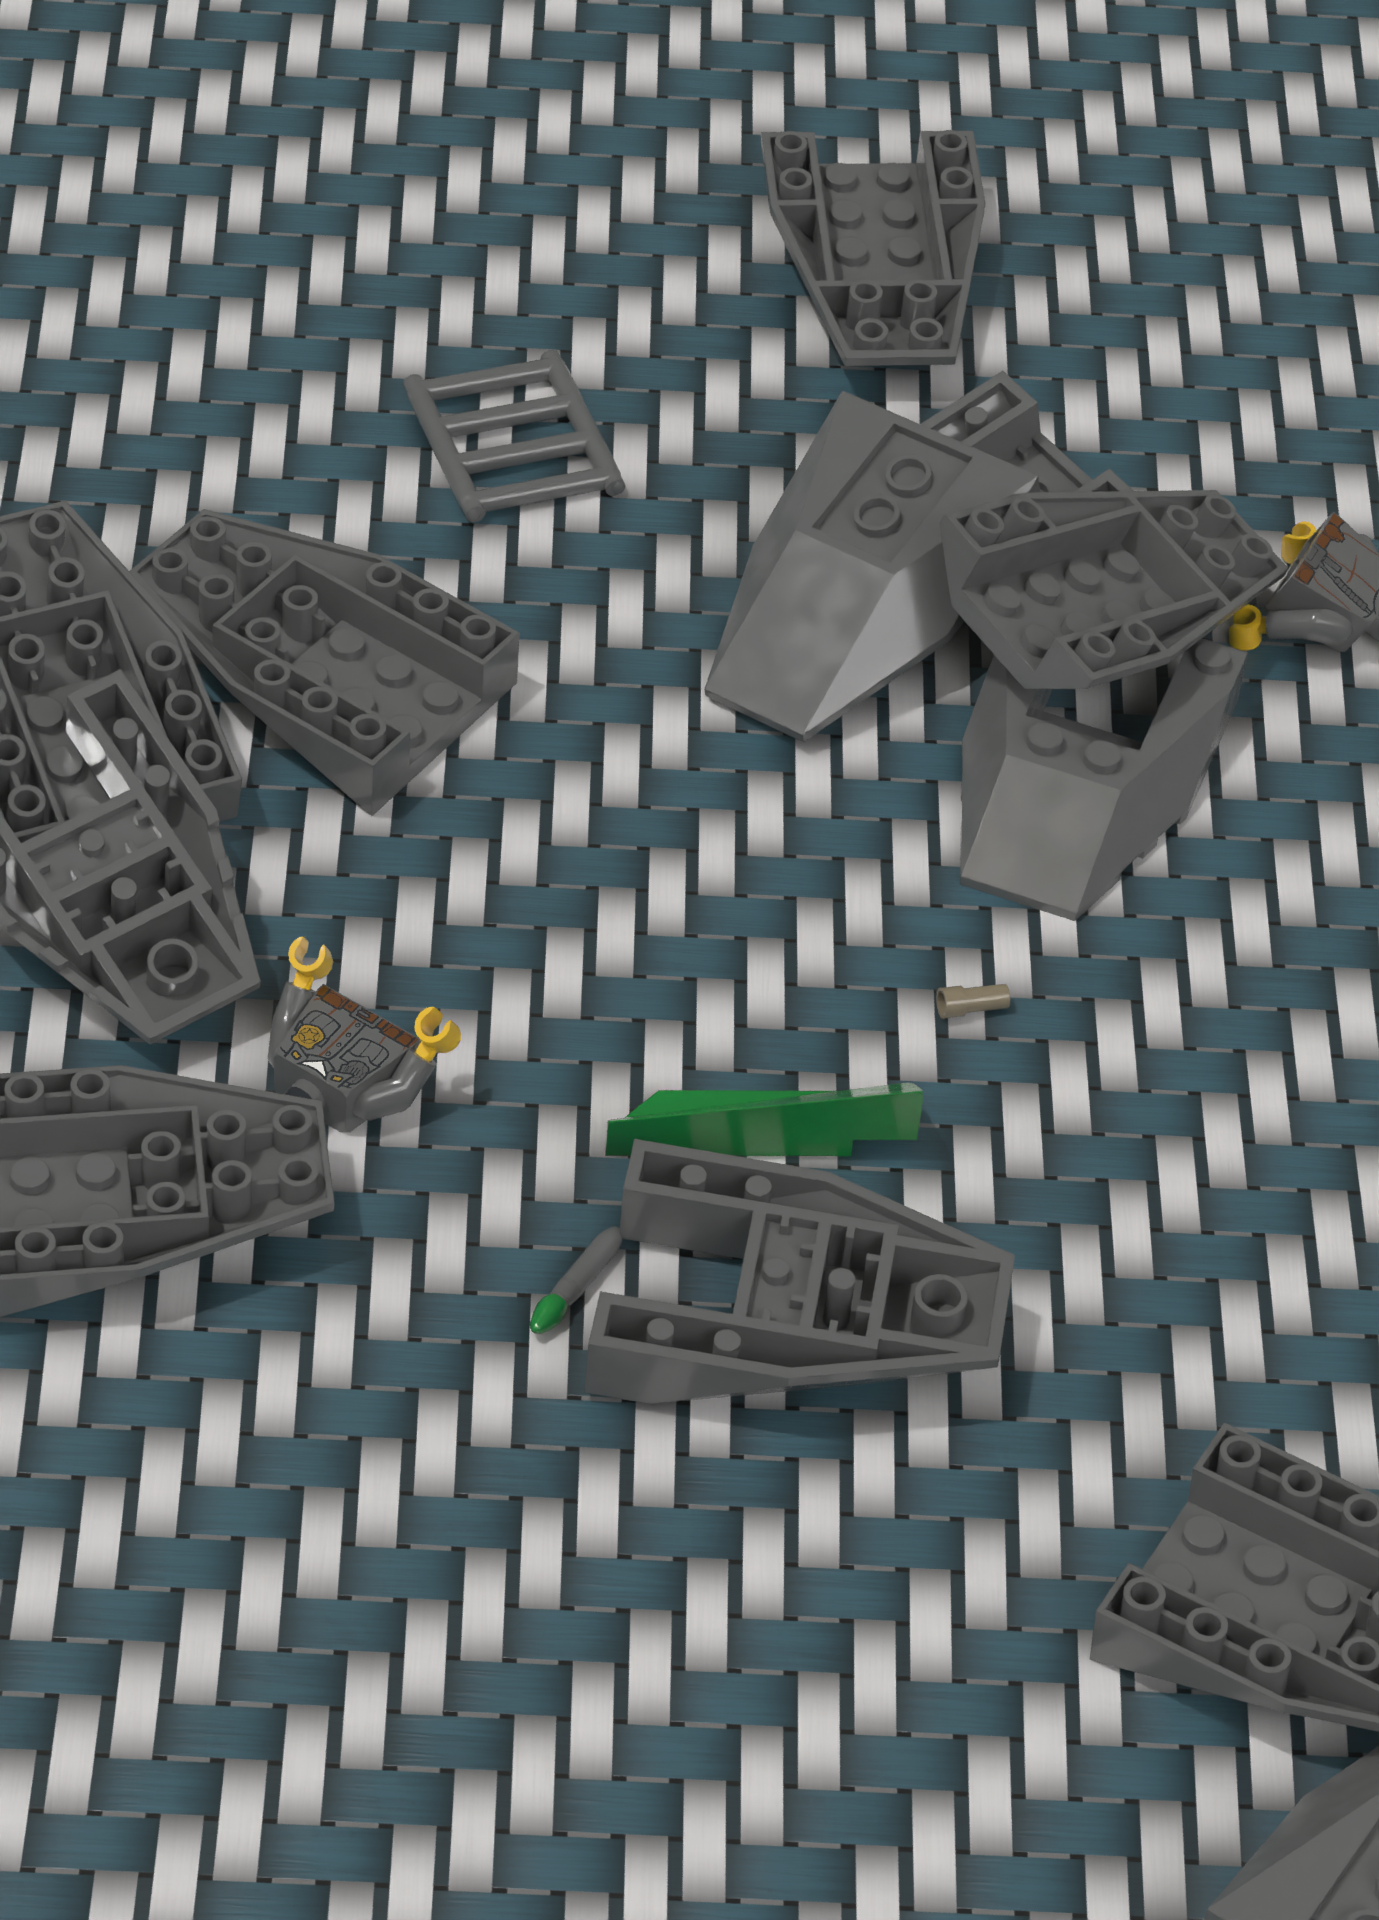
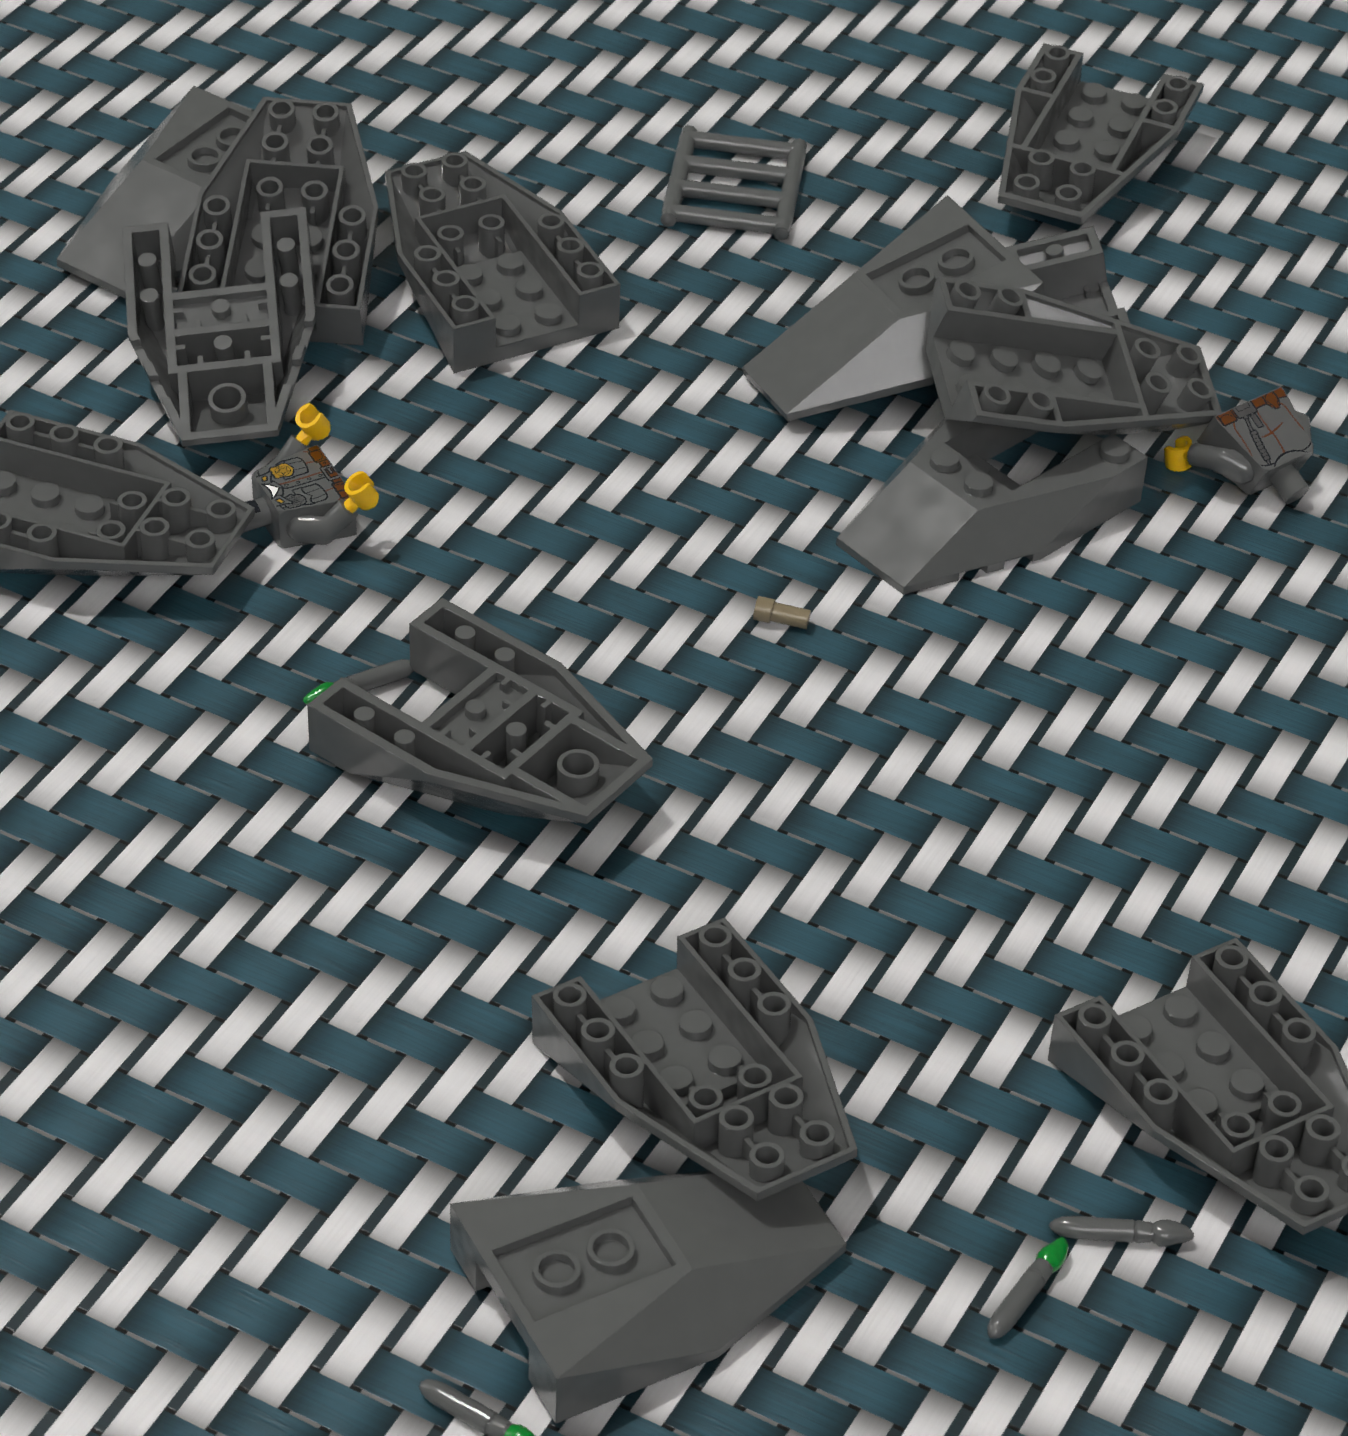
camera: 30 degrees right, 5 degrees down
green wedge [605,1083,923,1156] -> none

